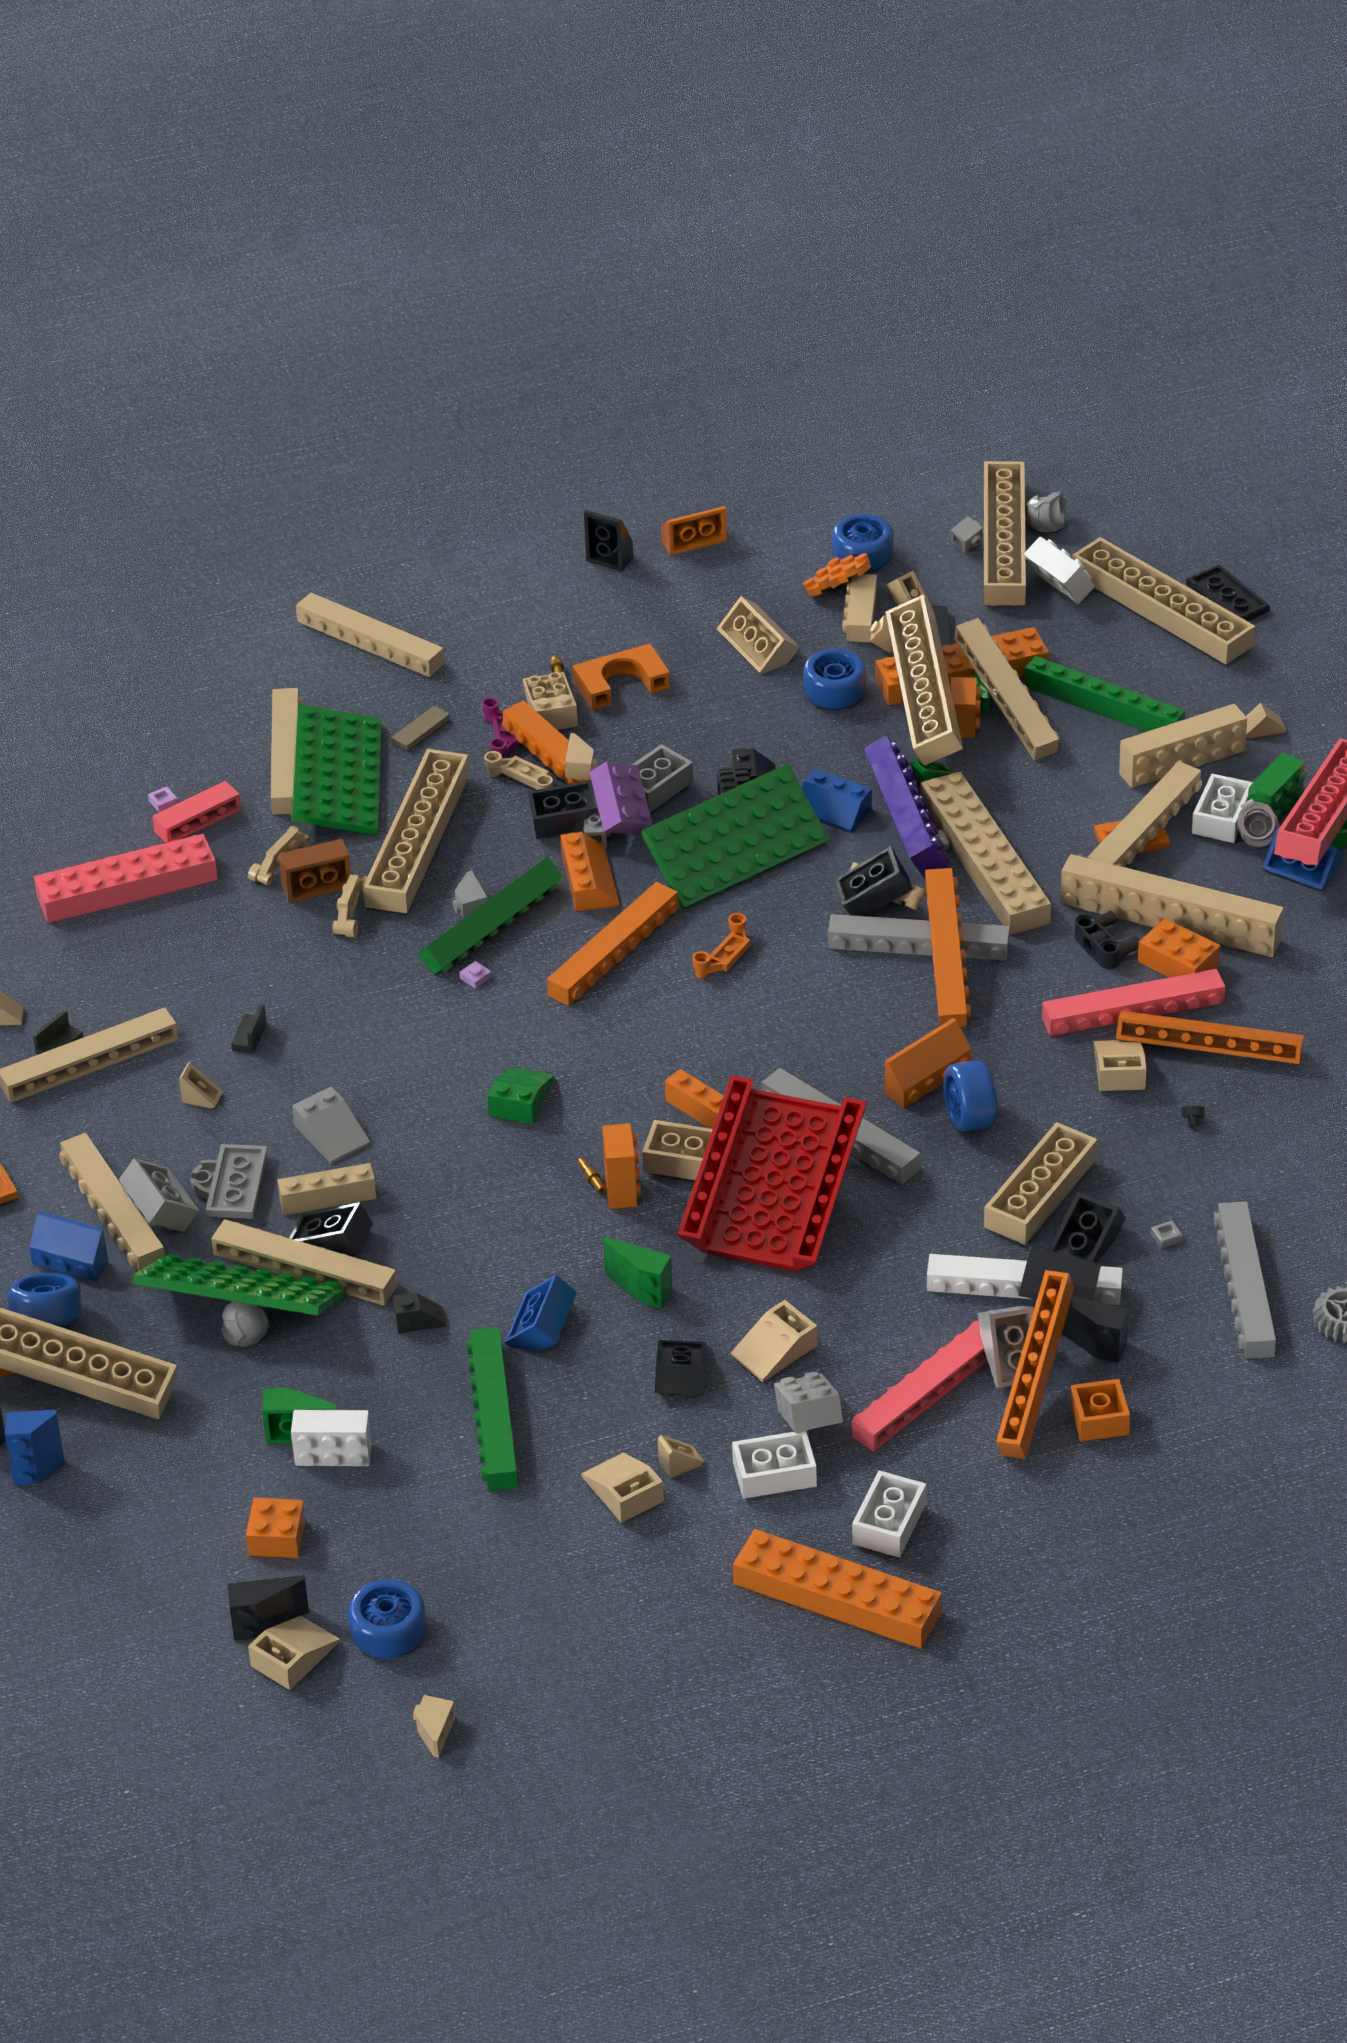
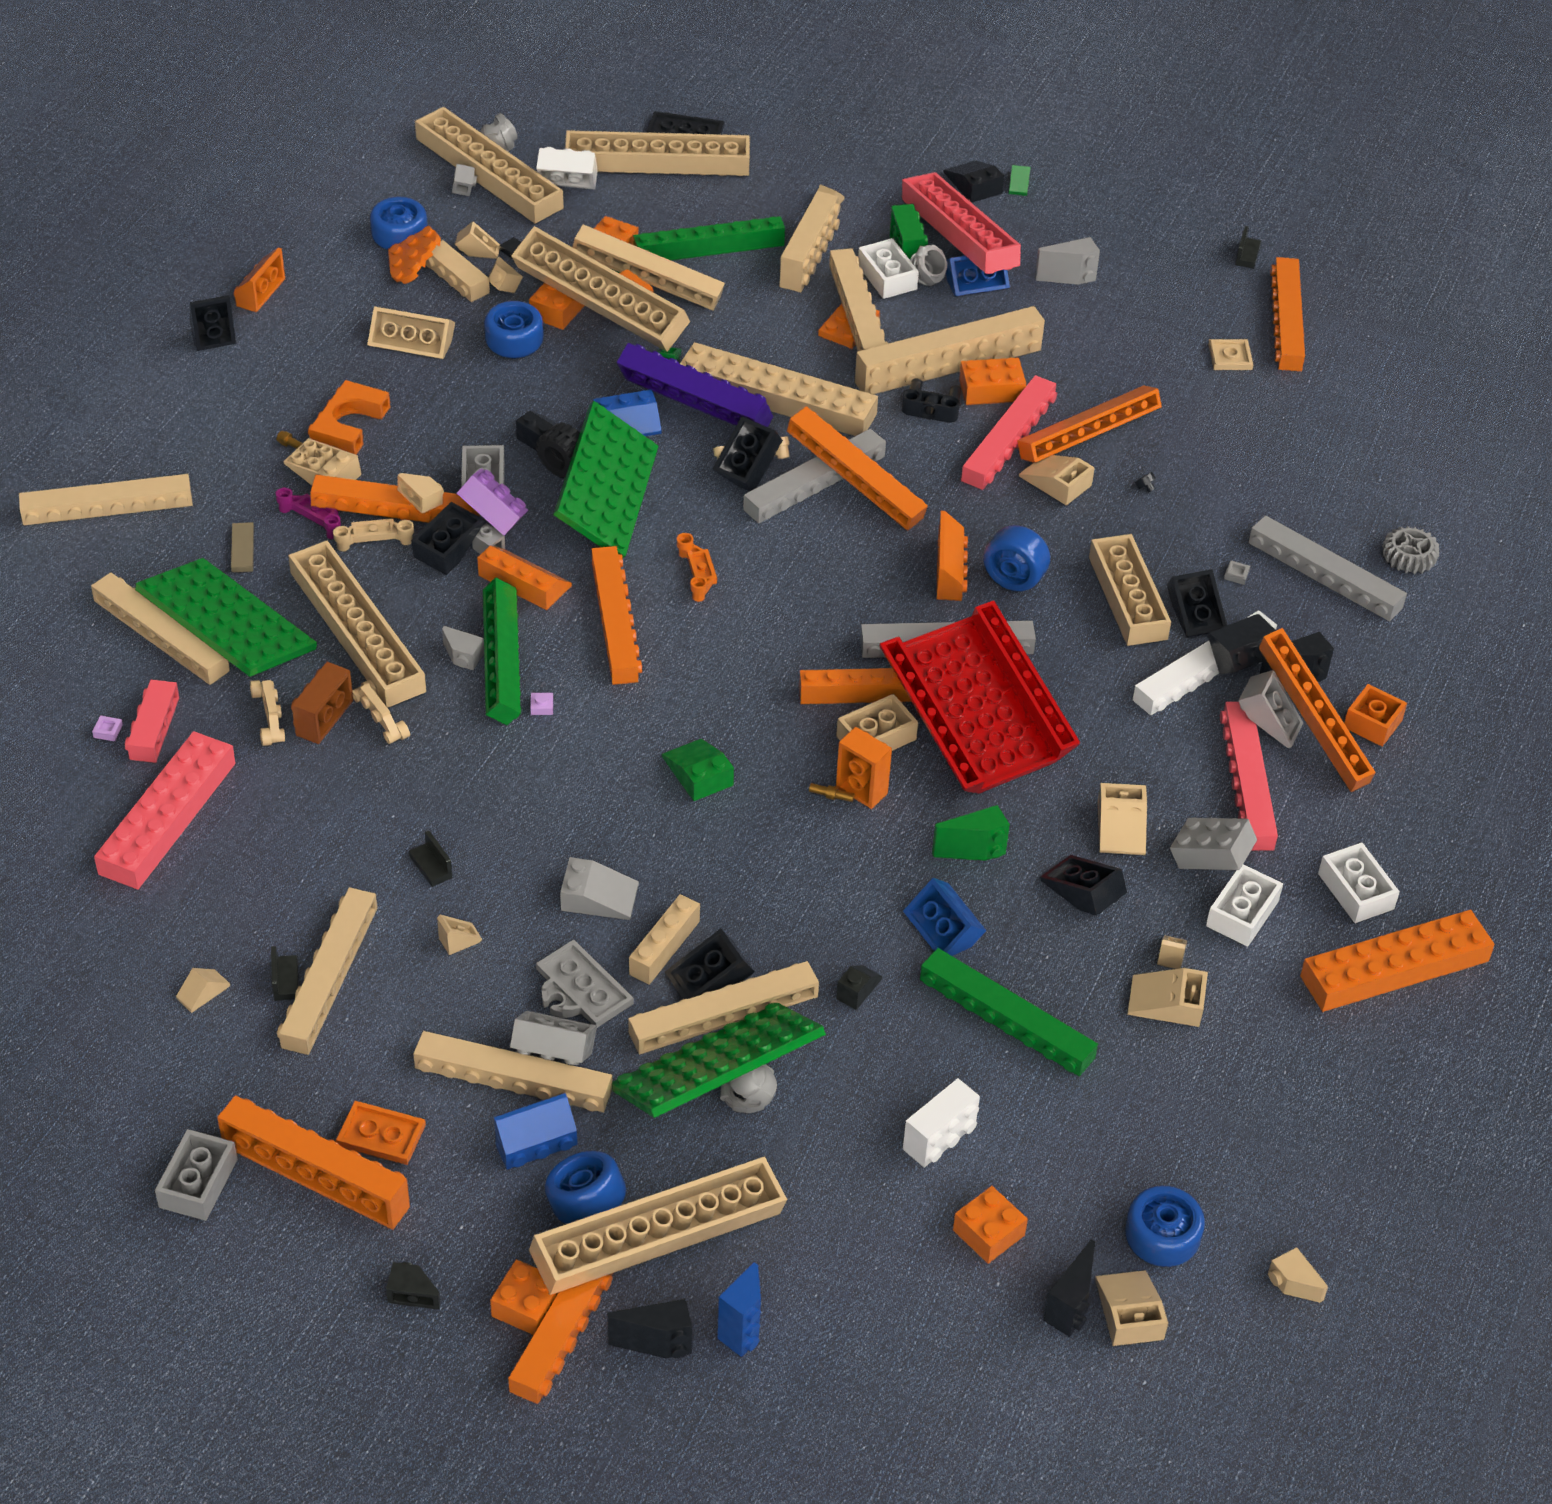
camera: 50 degrees left, 5 degrees up
green slope [262,1388,337,1444] -> none

